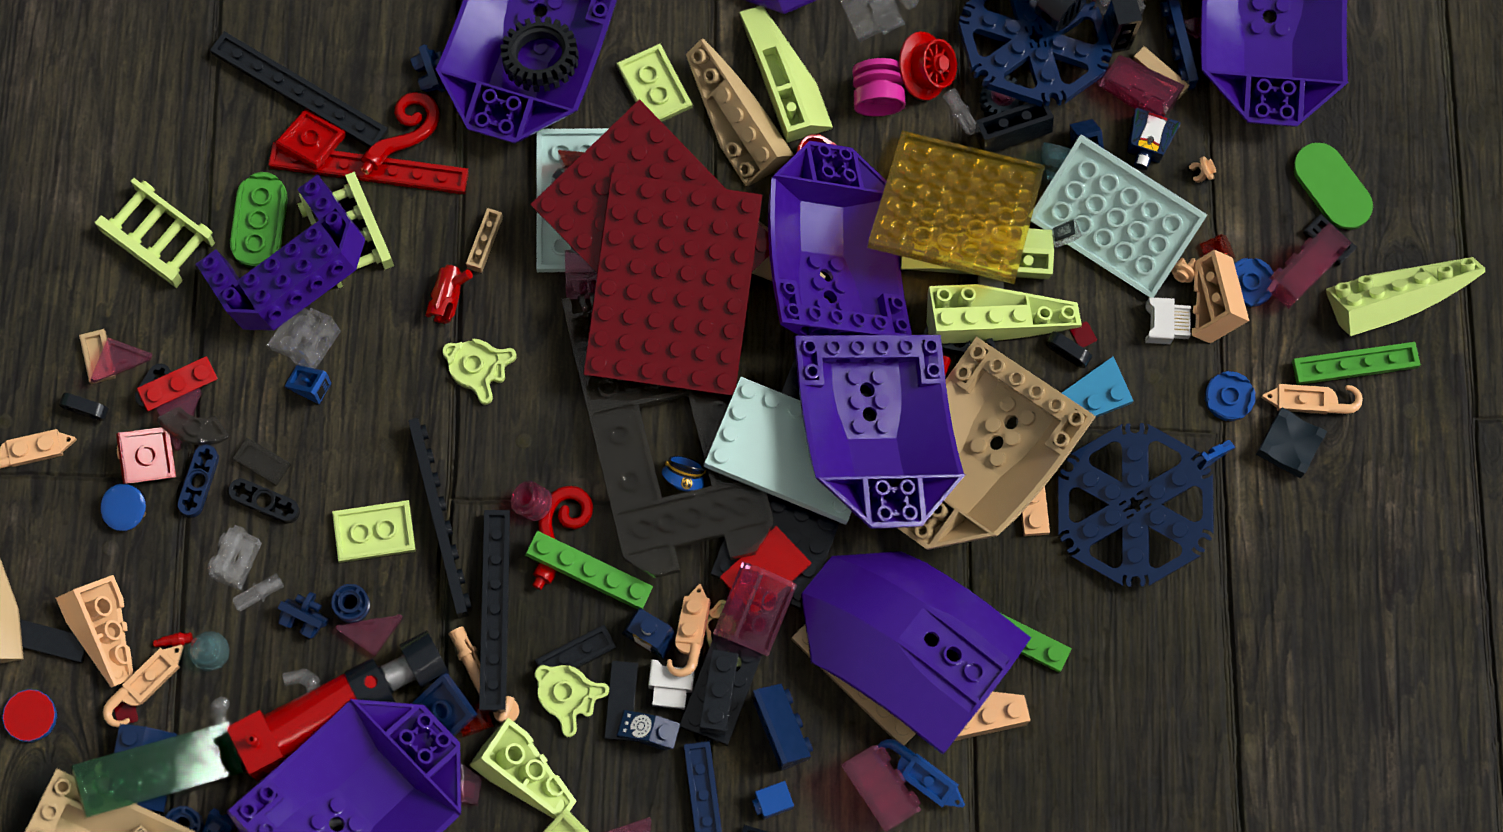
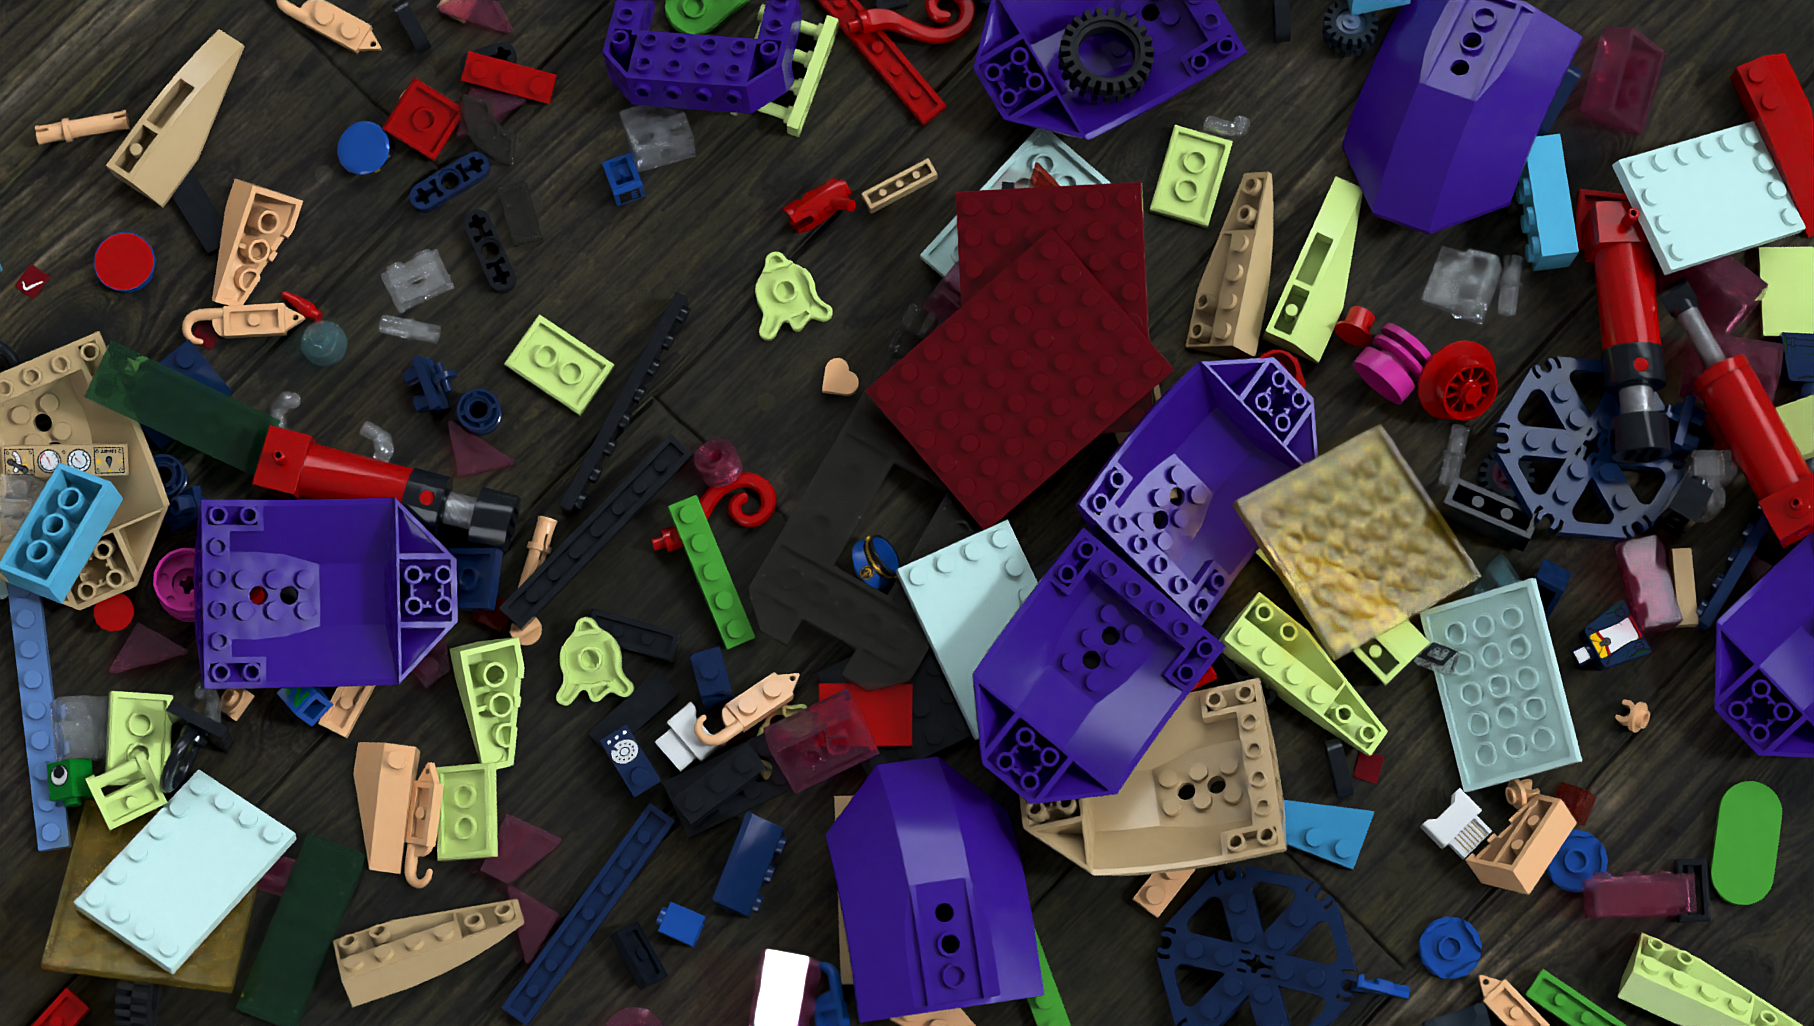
camera: 50 degrees right, 5 degrees up
none -> light nougat tile [822,358,859,396]
none -> clear arm [1204,115,1250,137]
none -> red piece [1334,306,1375,347]

